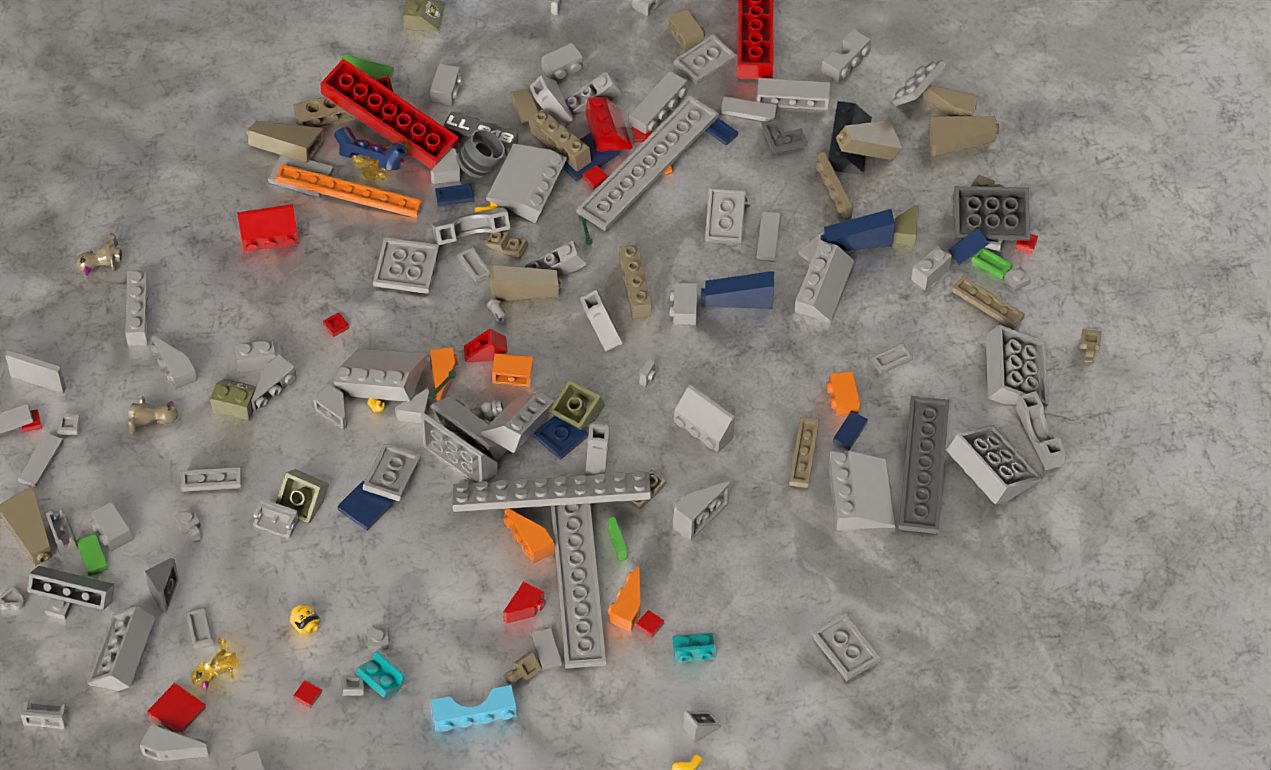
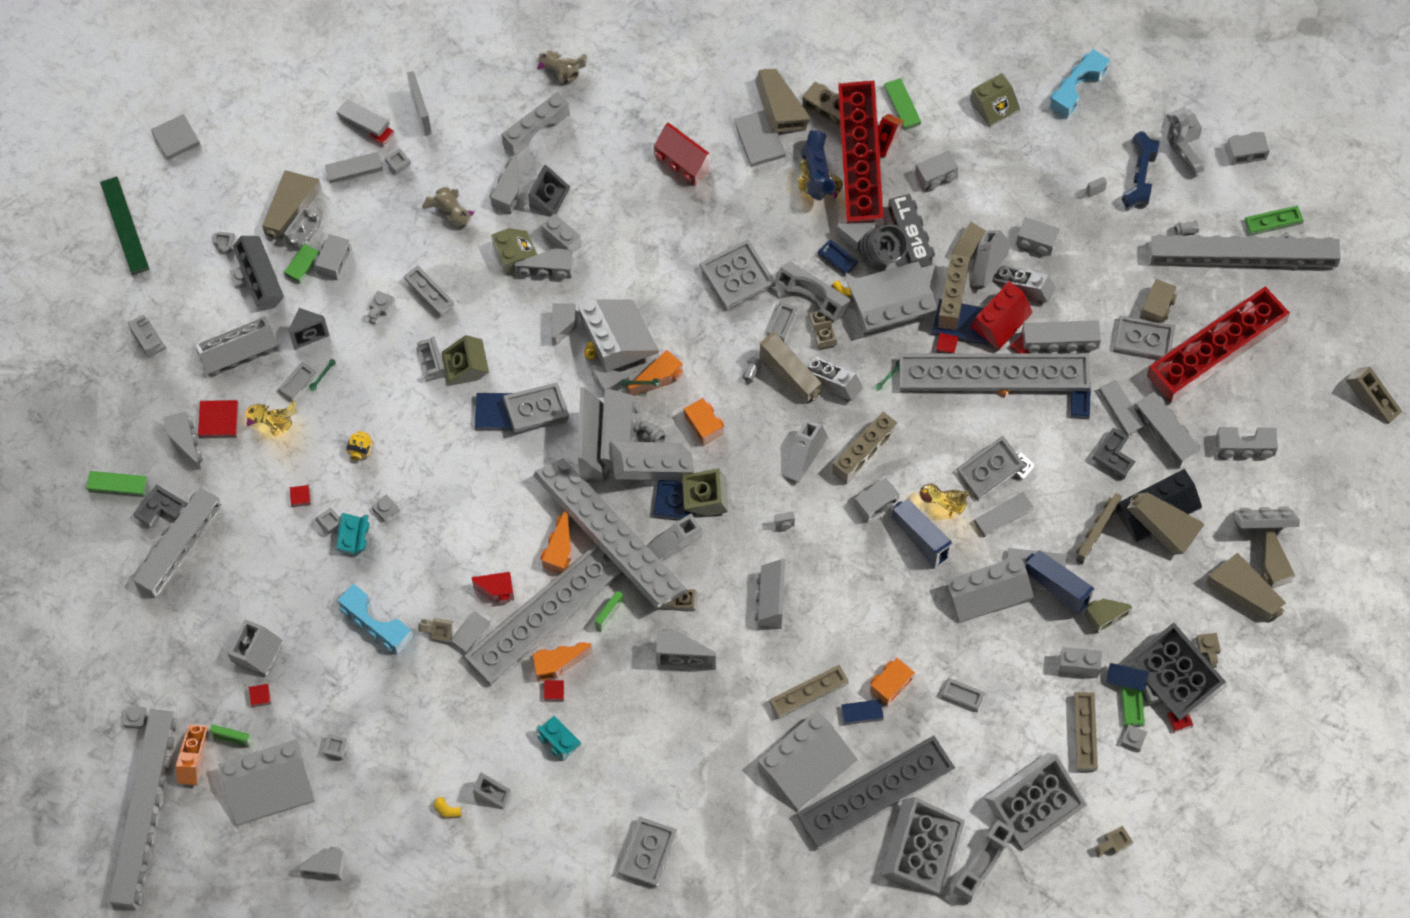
camera: 55 degrees right, 10 degrees up
orange tile [275,164,422,218] -> none
red tile [323,312,349,337] -> none
red slope [464,328,508,363] -> none
none -> clear green hinge [309,359,336,391]
none -> dark grey slope [528,165,571,216]
none -> clear yellow animal [919,483,969,517]

